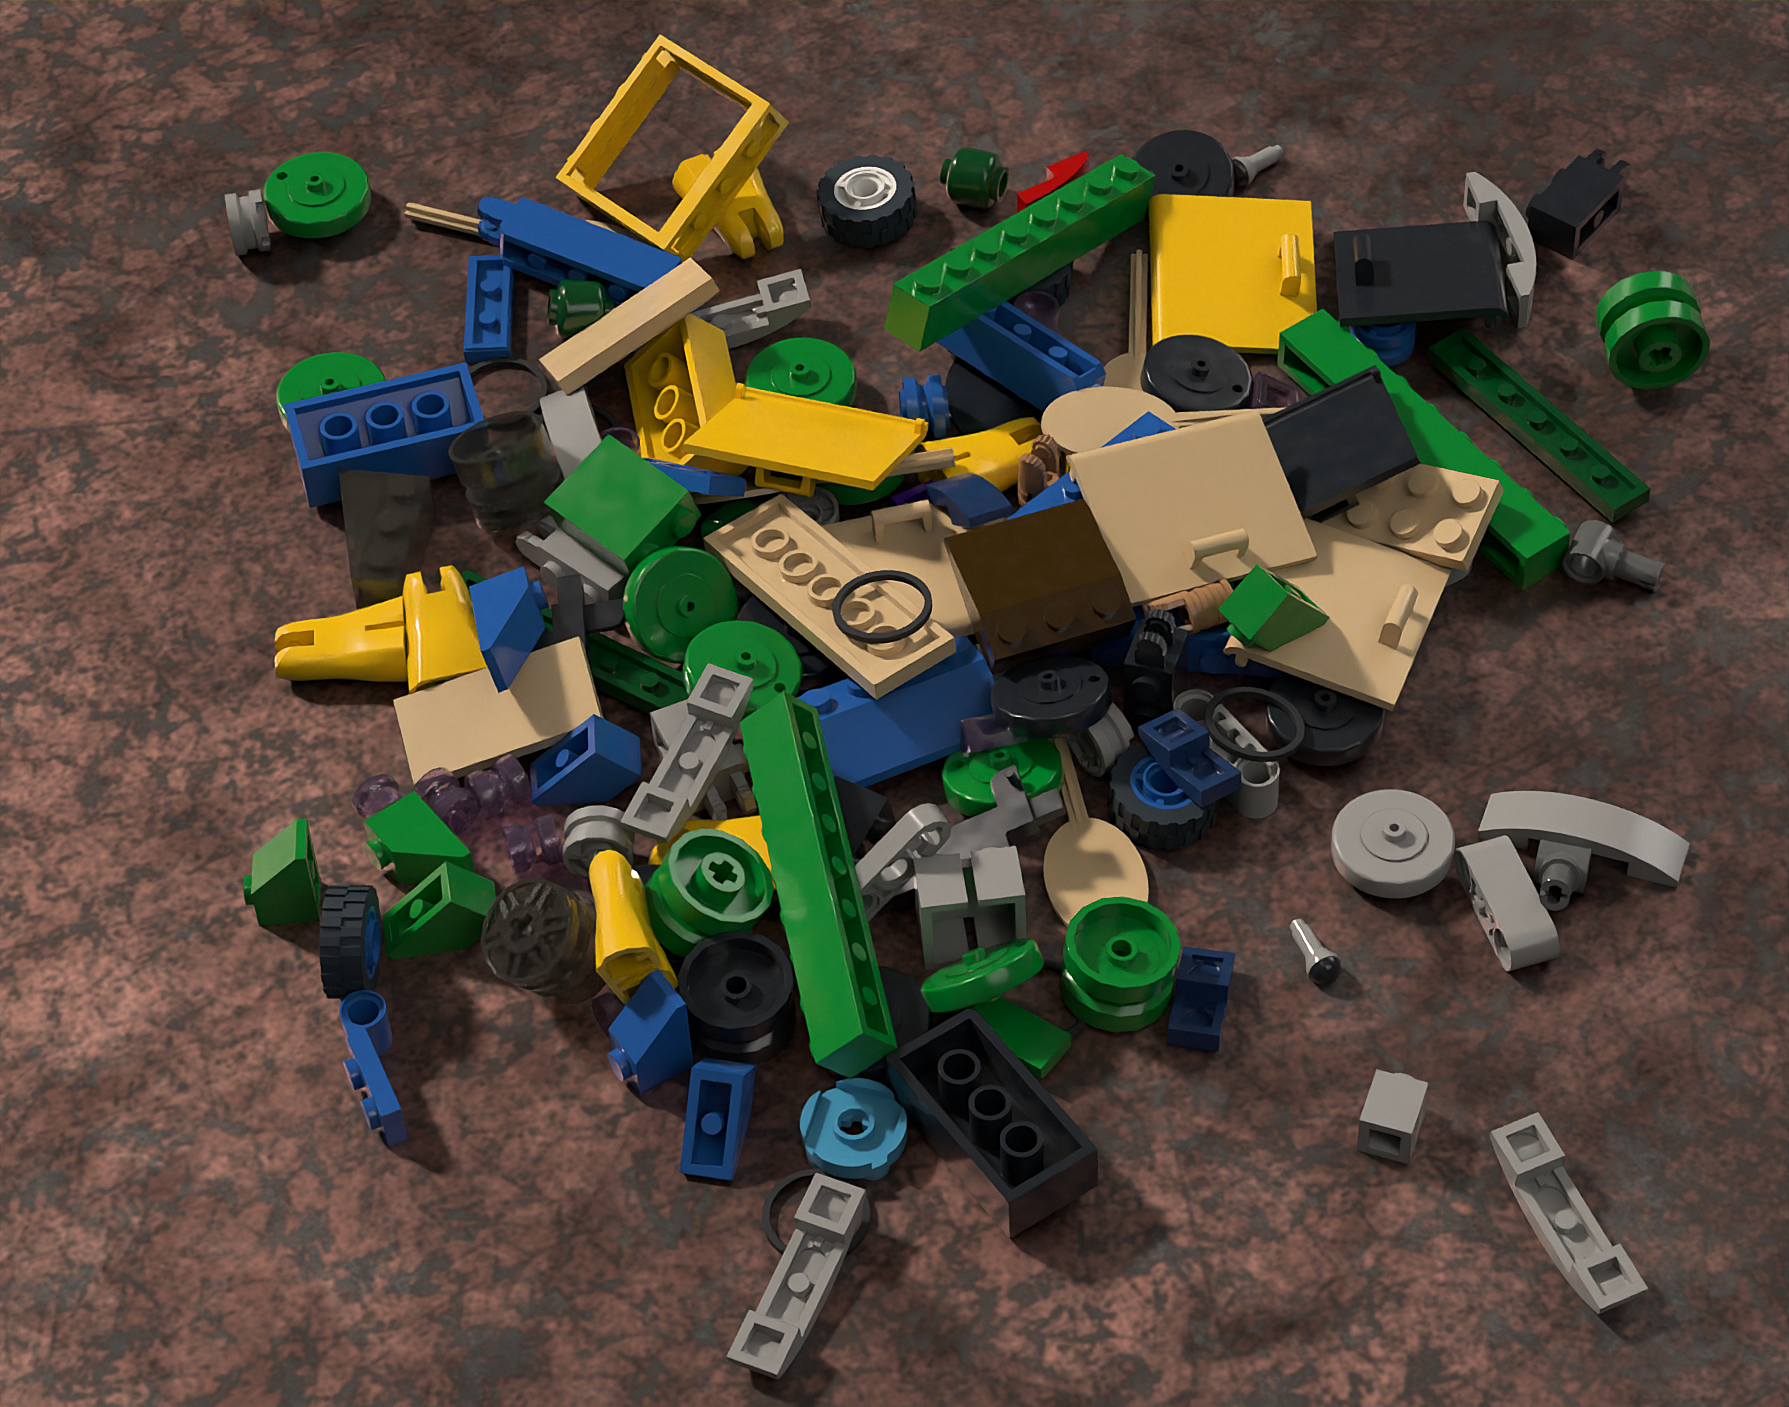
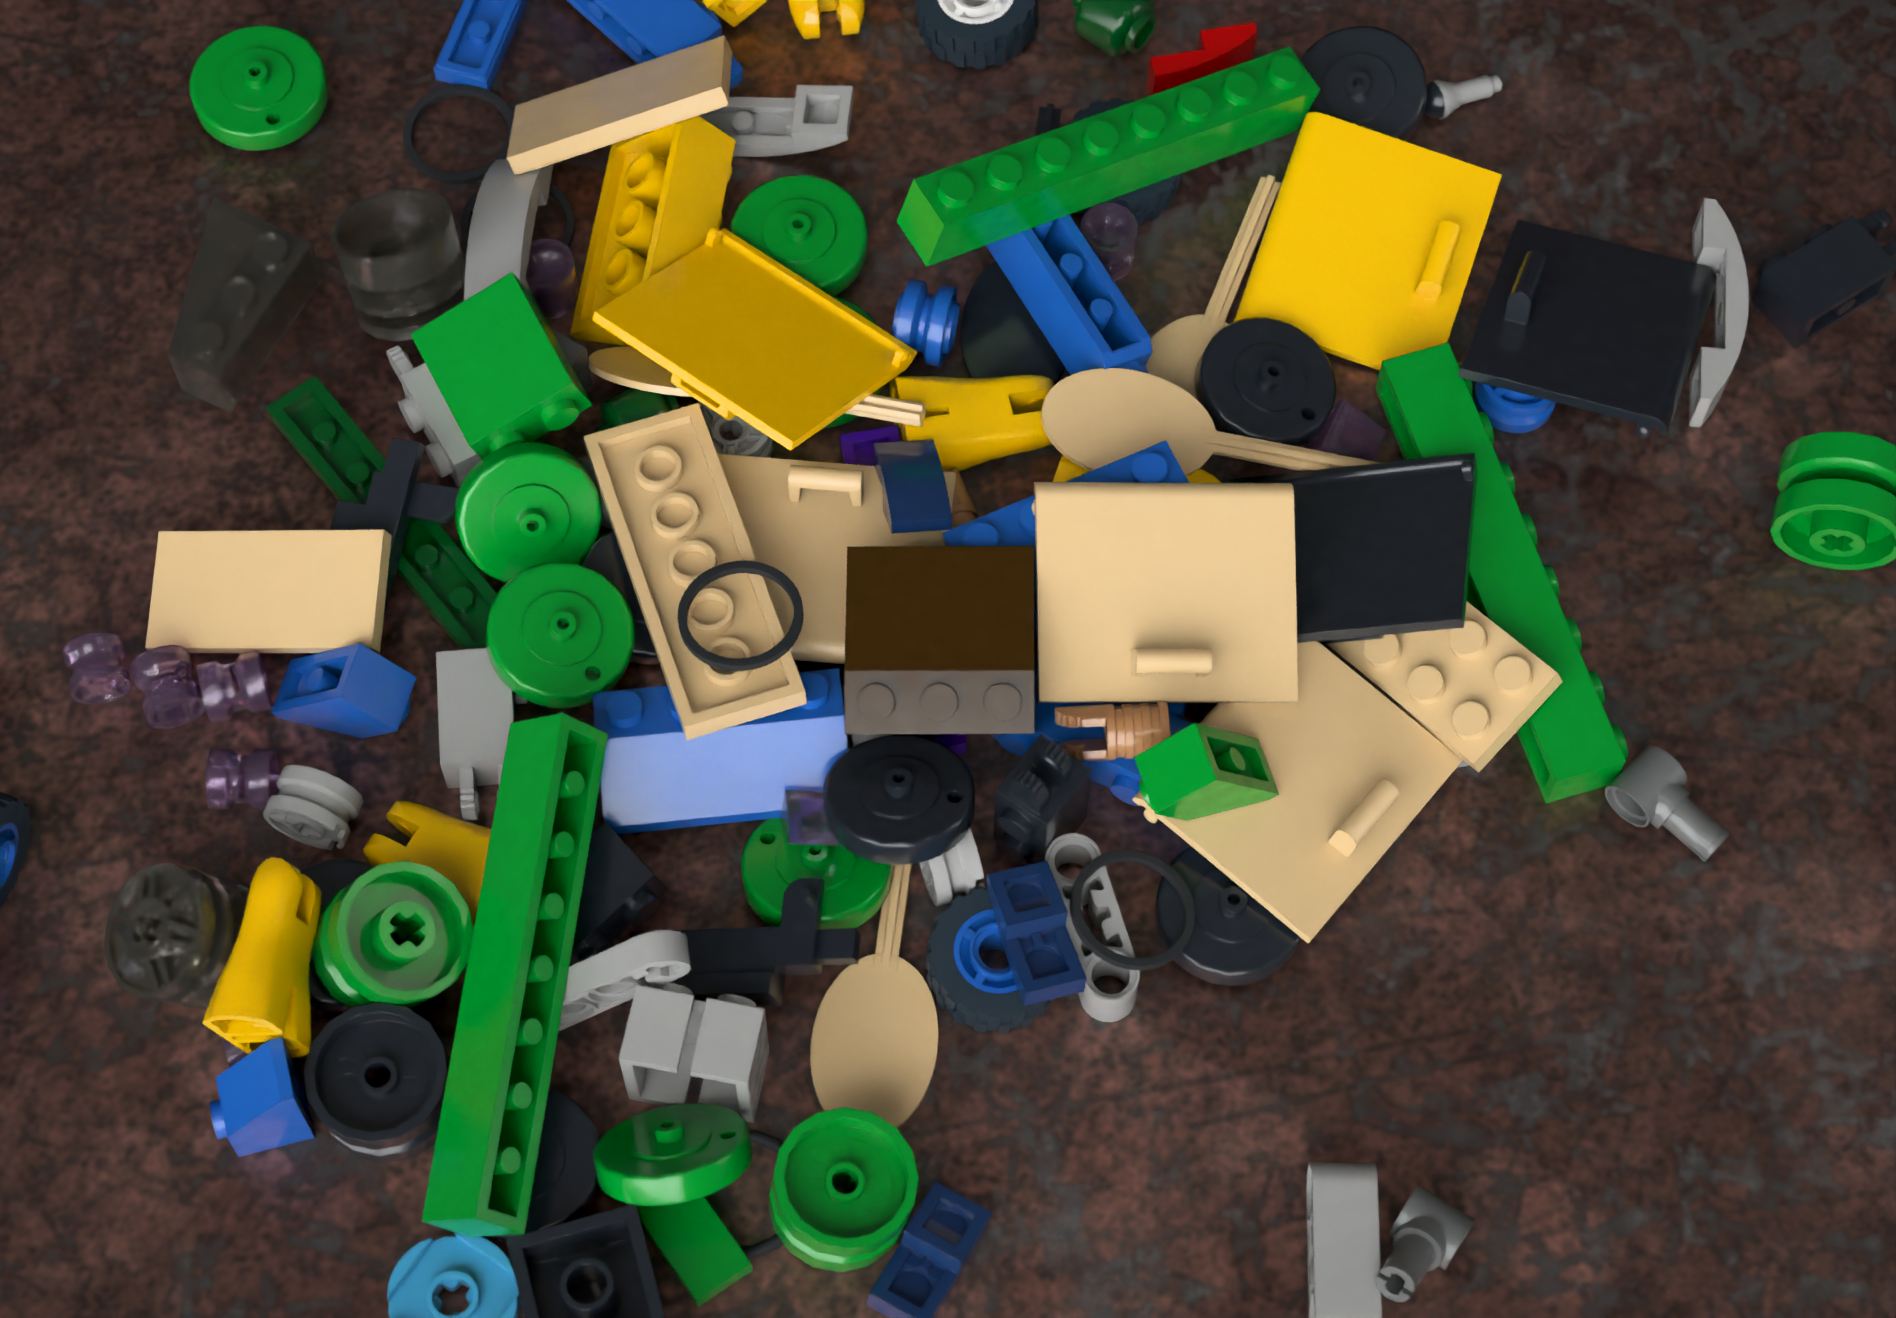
camera: 15 degrees right, 15 degrees up
yellow piece [275,596,408,682] -> none
blue slope [283,362,493,508] -> none
green slope [364,791,475,885] -> none
green slope [382,861,499,959] -> none
yellow piece [403,565,487,694] -> none
blue slope [469,566,549,693] -> none
dark green head [547,279,614,339] -> none
light grey slope [620,663,754,843] -> none
blue tile [643,458,746,497] -> none
blue slope [679,1057,757,1181] -> none
medium nougat hinge [1018,434,1061,509] -> none
light grey piece [1290,919,1342,985] -> none
light grey wheel [1331,789,1455,898] -> none
dark green plate [1427,327,1651,523] -> none
light grey slope [1477,791,1690,888] -> none

